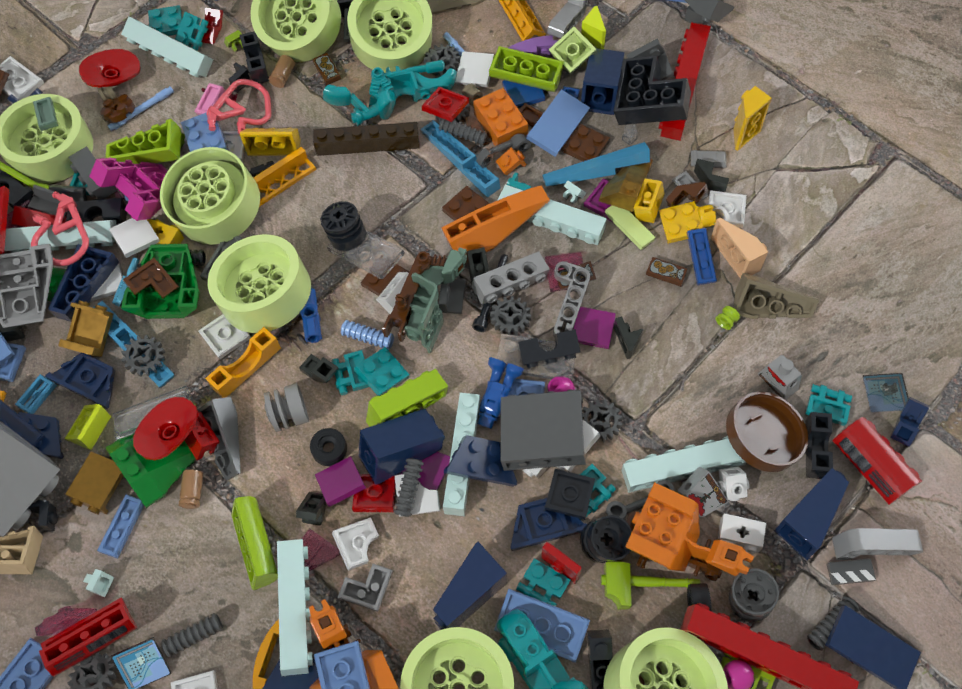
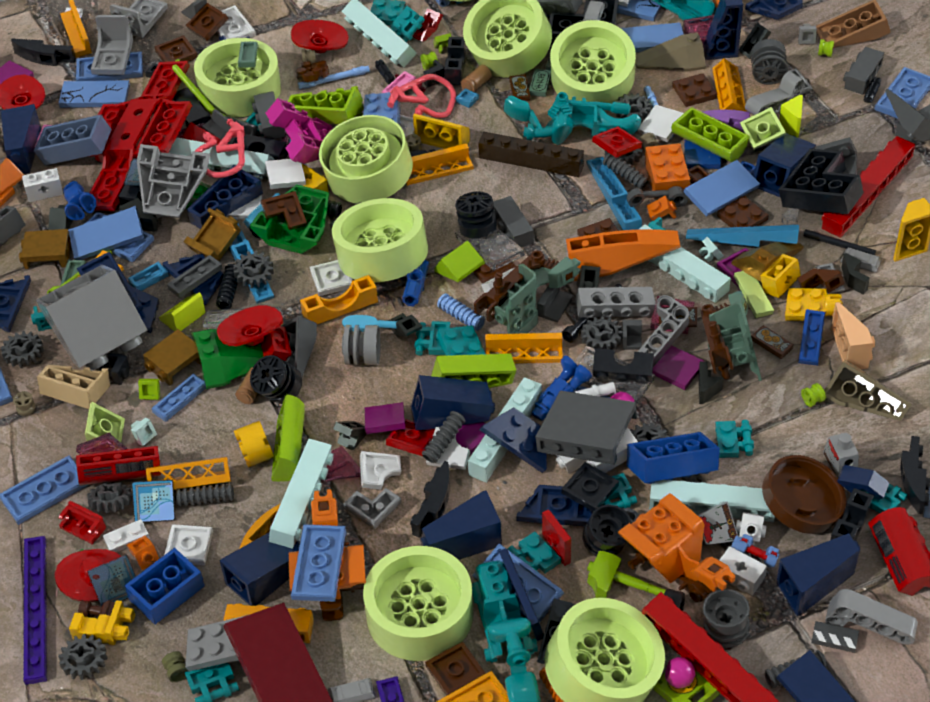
camera: 20 degrees right, 15 degrees down
black tyre [310,428,347,466] -> none
white tile [708,190,747,229] -> none
none -> yellowish green slope [85,402,125,452]
none -> lime tile [138,378,160,400]
none -> light orange fence [146,457,231,490]
none -> dark grey plate [167,255,223,298]
none -> black piece [216,264,238,310]
none -> yellow brick [234,421,274,467]
none -> black wheel [250,355,302,404]
none -> medium azure piece [342,315,397,332]
none -> black axle [375,59,395,84]
none -> dark tan wheel [405,134,422,152]
none -> black slope [410,461,450,538]
none -> lime wheel [420,51,438,70]
none -> lime slope [434,240,485,282]
none -> dark azure tile [456,88,479,108]
none -> light orange fence [485,333,563,364]
none -> dark grey brick [493,196,534,250]
none -> dark blue tile [499,548,544,641]
none -> sand green tile [529,69,551,97]
none -> white pin [575,381,616,397]
none -> dark grey panel [622,320,642,350]
none -> blue brick [627,432,720,484]
none -> reddish brown plate [672,73,717,107]
none -> sand green piece [701,291,762,381]
none -> teal plate [715,419,754,458]
none -> medium blue piece [731,534,780,568]
none -> black bar [803,229,876,255]
none -> dark blue slope [837,465,890,501]
none -> black slope [900,436,930,514]

